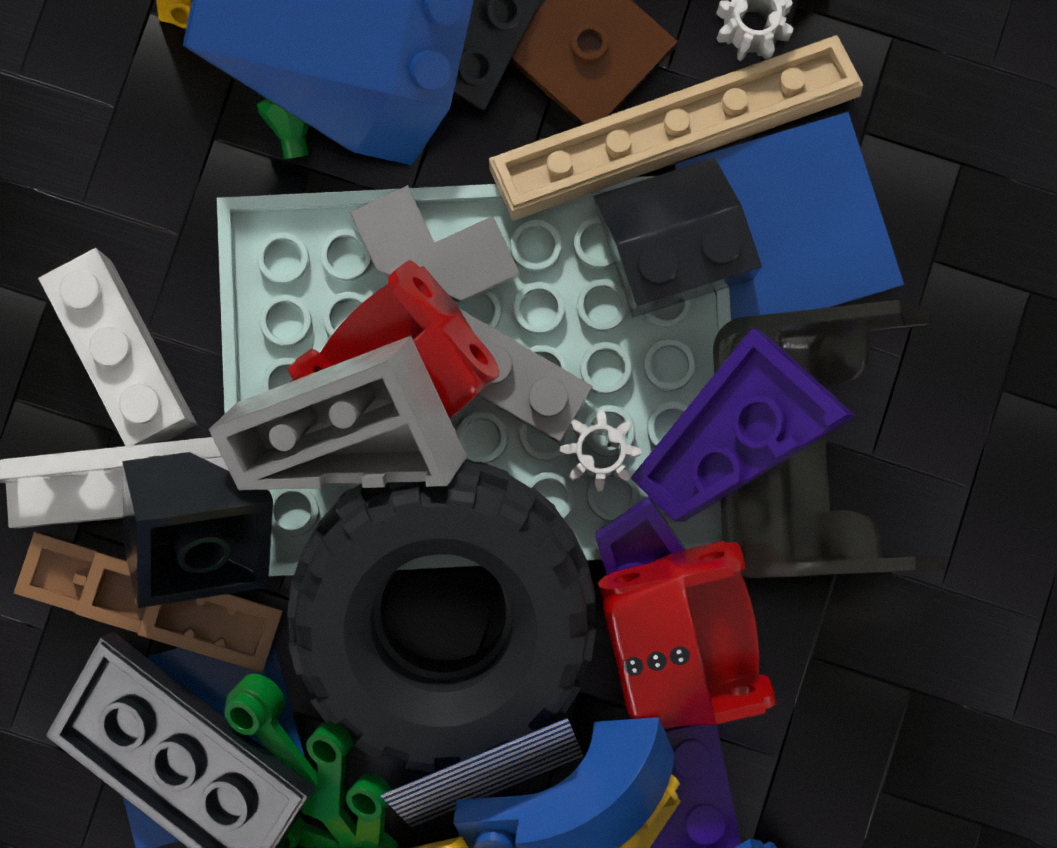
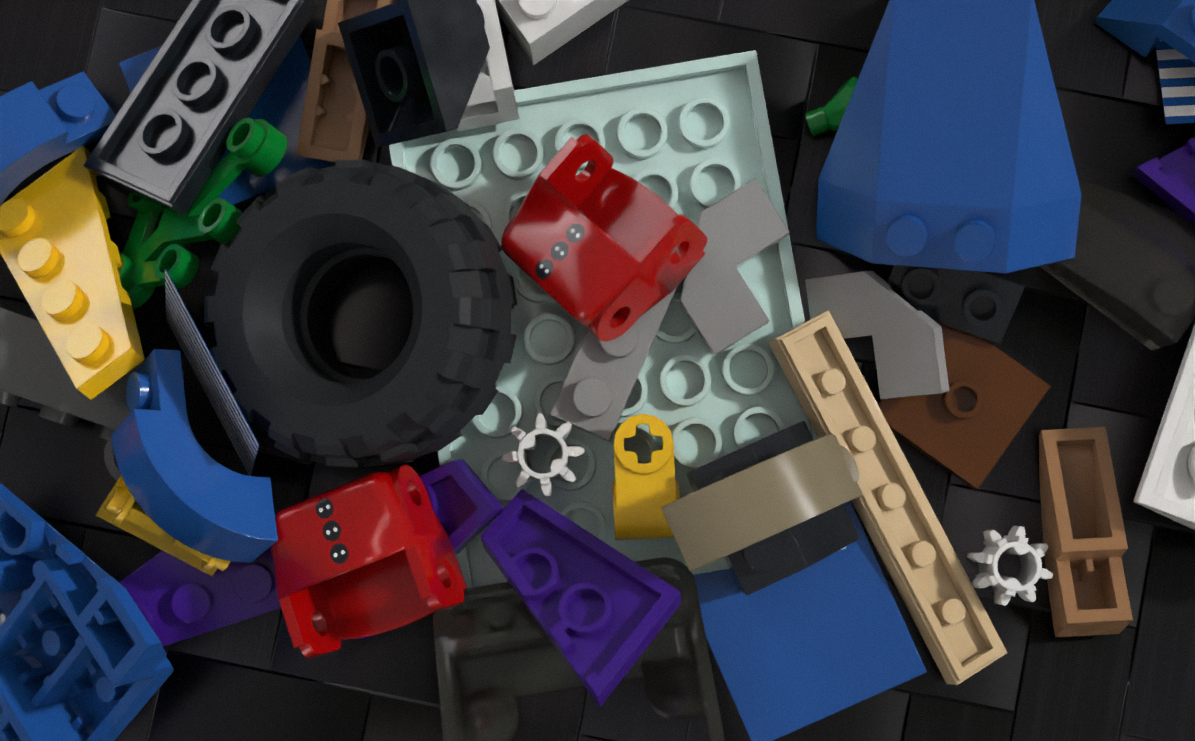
camera: 90 degrees right, 0 degrees up
light grey wedge [208,336,467,490] -> none
none -> yellow piece [612,414,680,541]
none -> dark tan arch [661,433,862,572]
none -> light grey tile [805,271,950,399]

